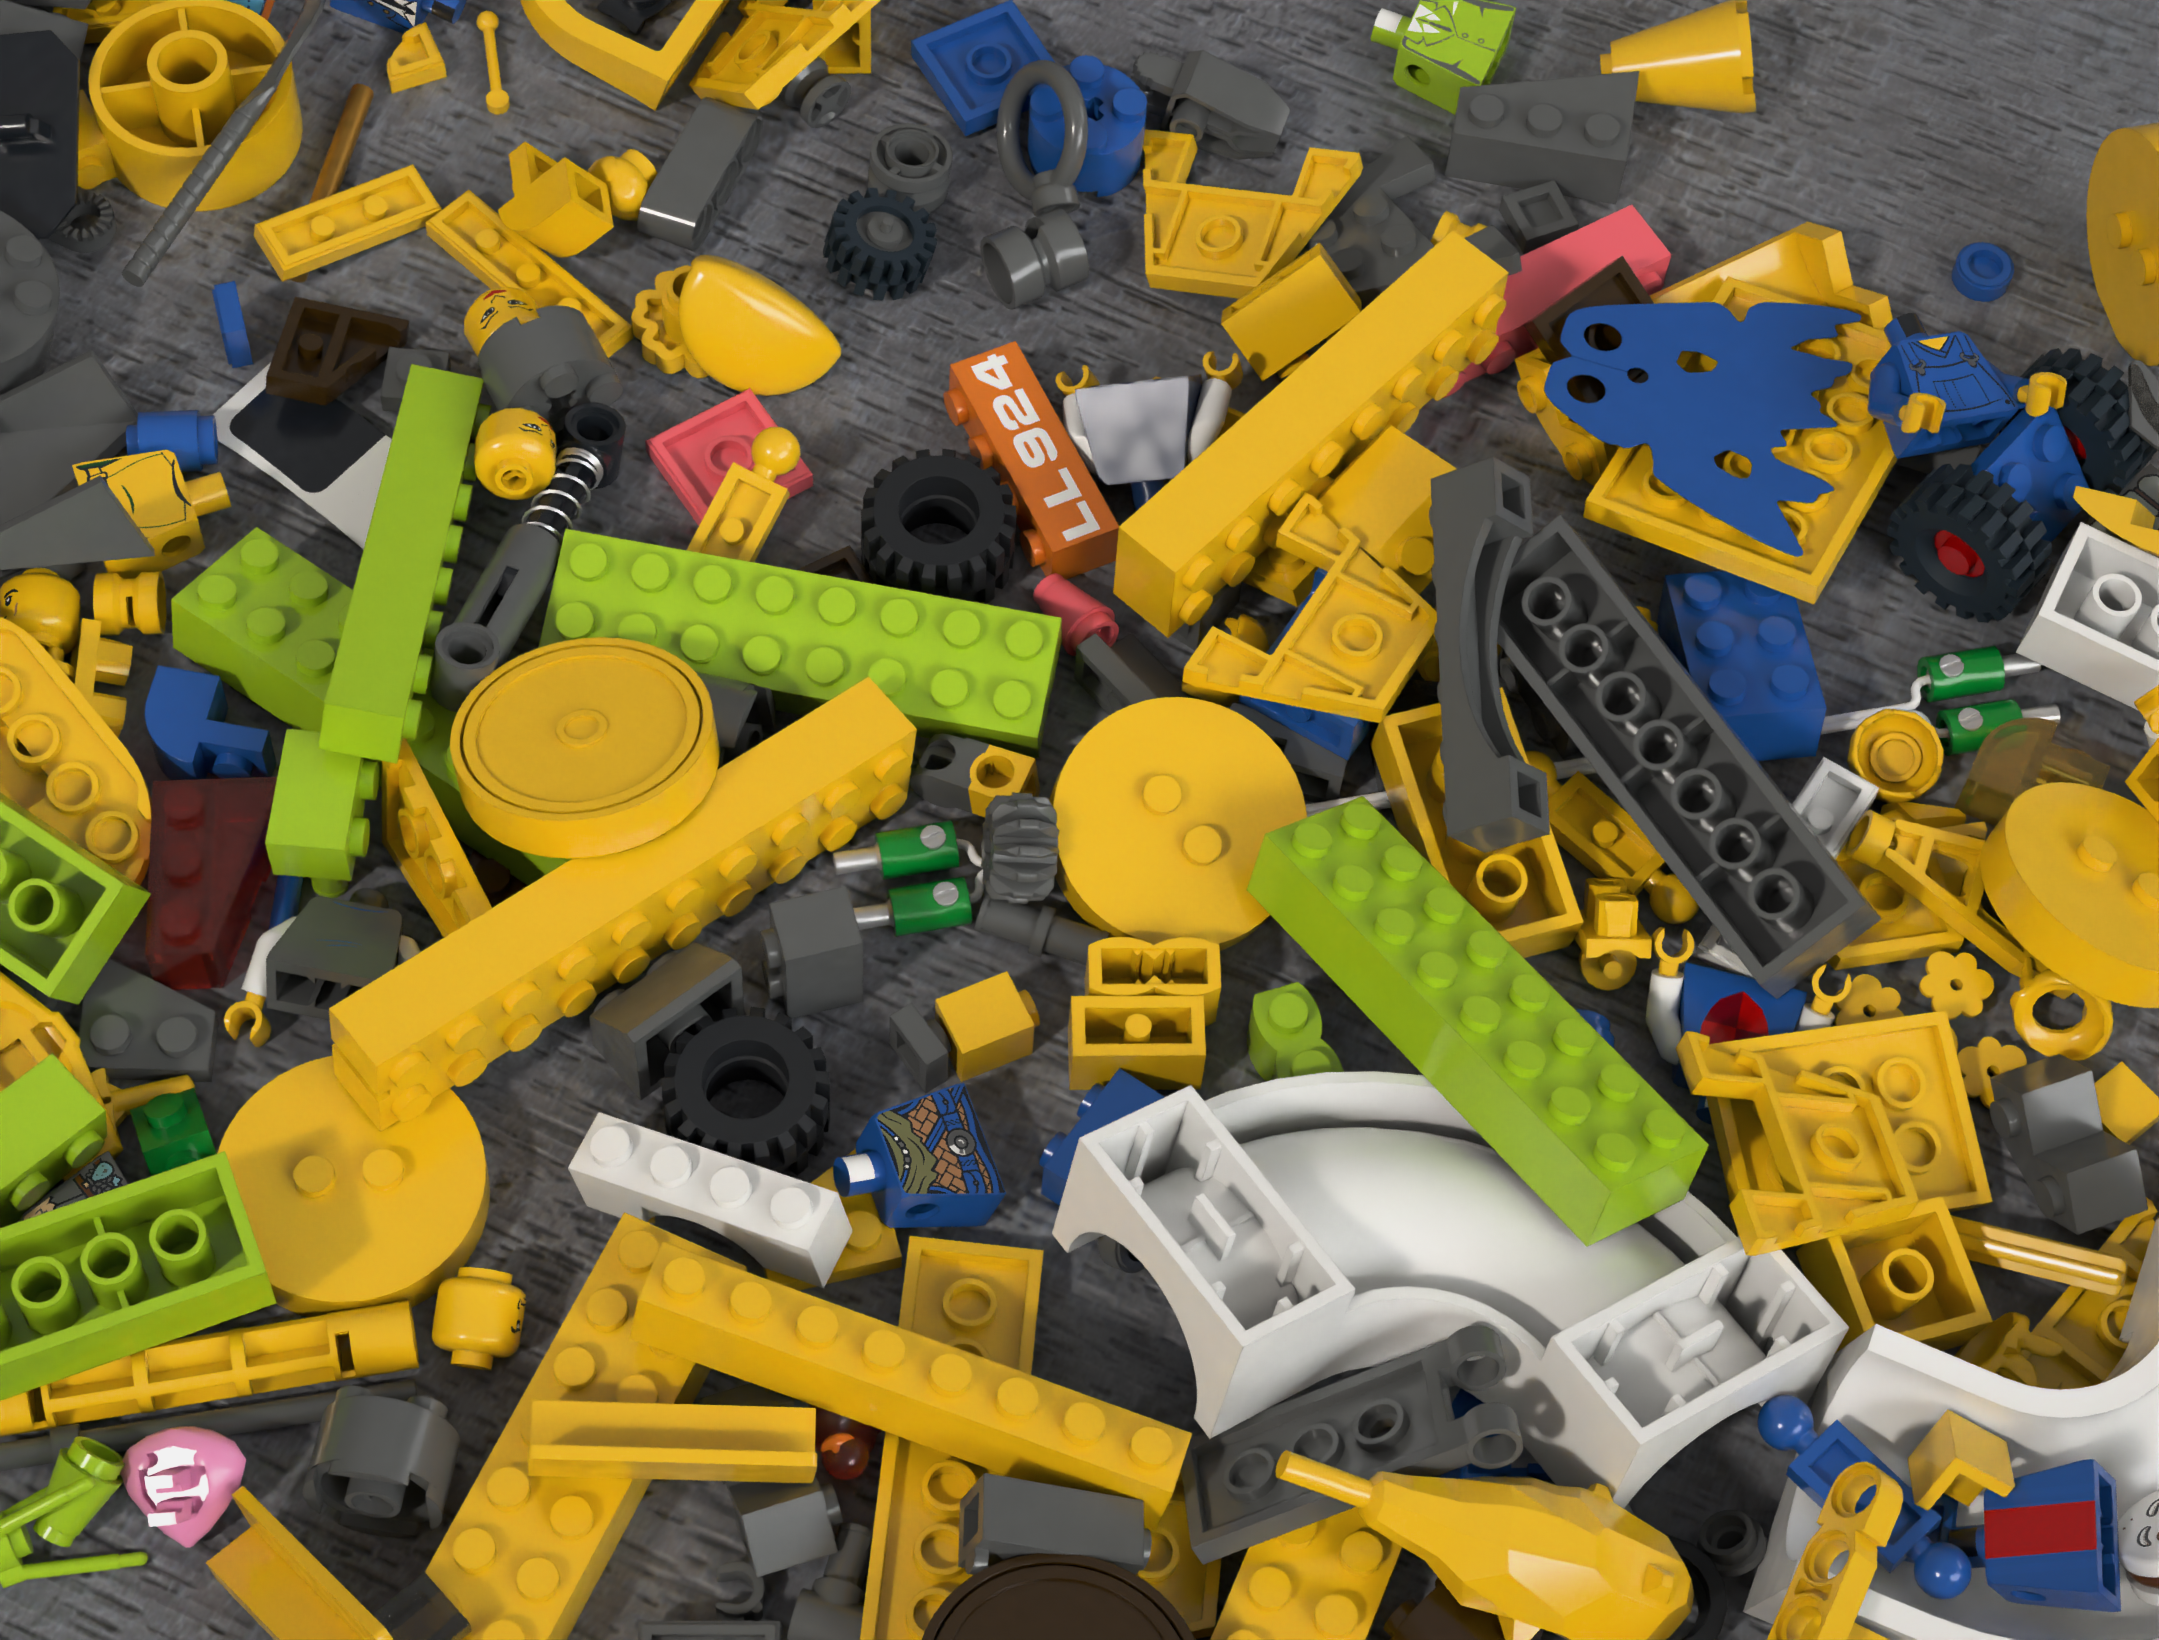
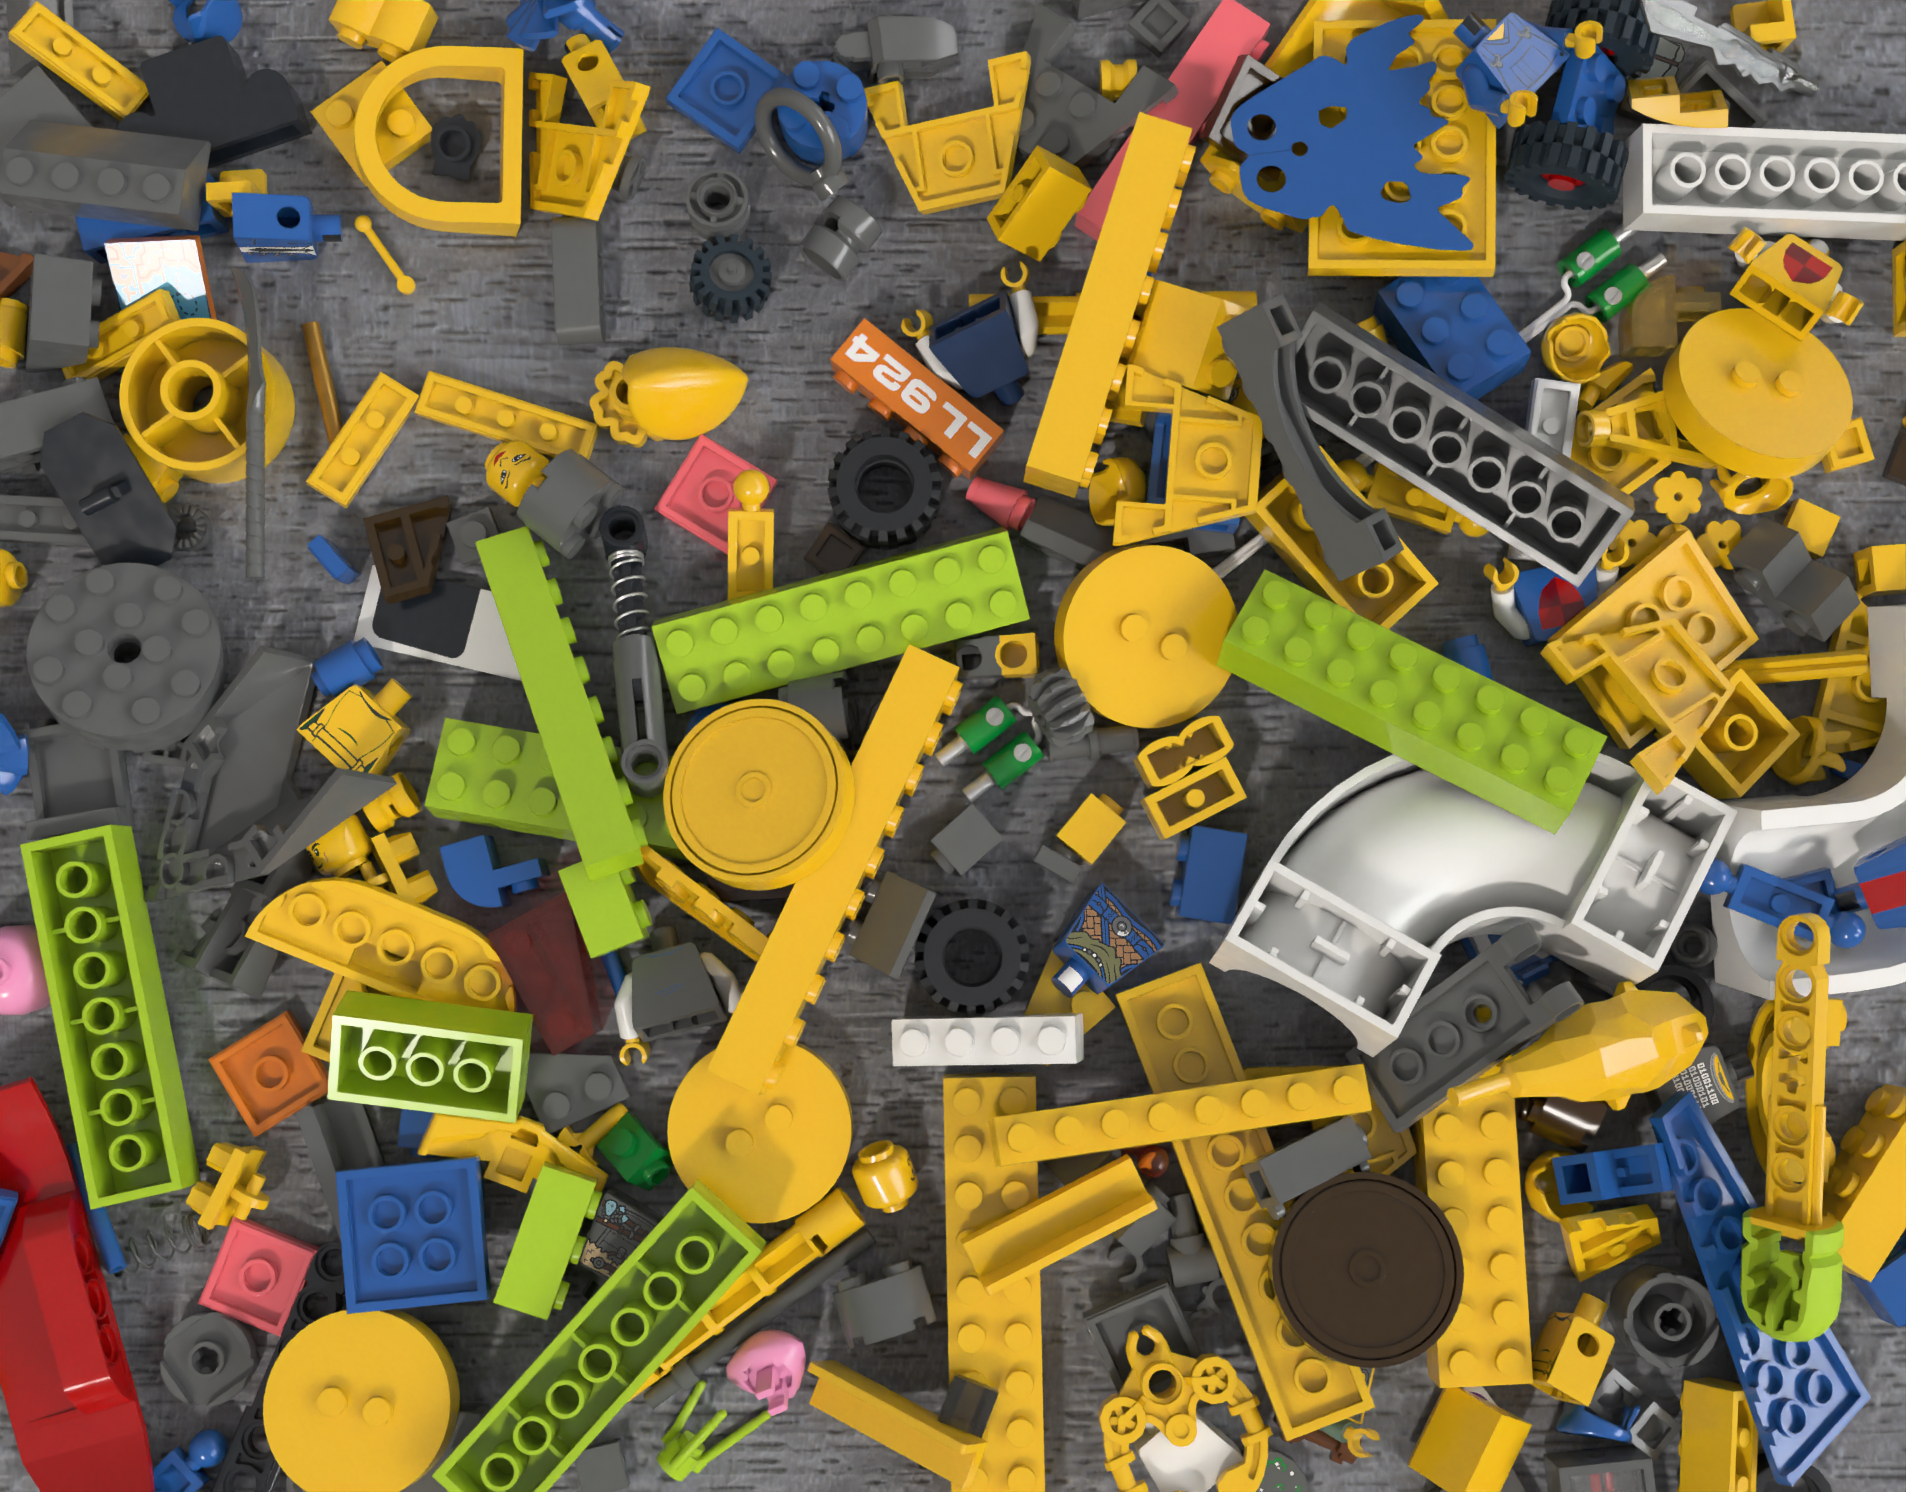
camera: 20 degrees left, 25 degrees up
lime cone [33,1436,125,1547] -> none
yellow tile [387,22,447,94] -> none
yellow head [474,408,556,500] -> none
yellow brick [498,141,614,258] -> none
yellow animal [588,149,658,221] -> none
lime brick [1247,982,1344,1081] -> none
yellow hips [1574,878,1652,991] -> none
yellow panel [1907,1409,2015,1511] -> none

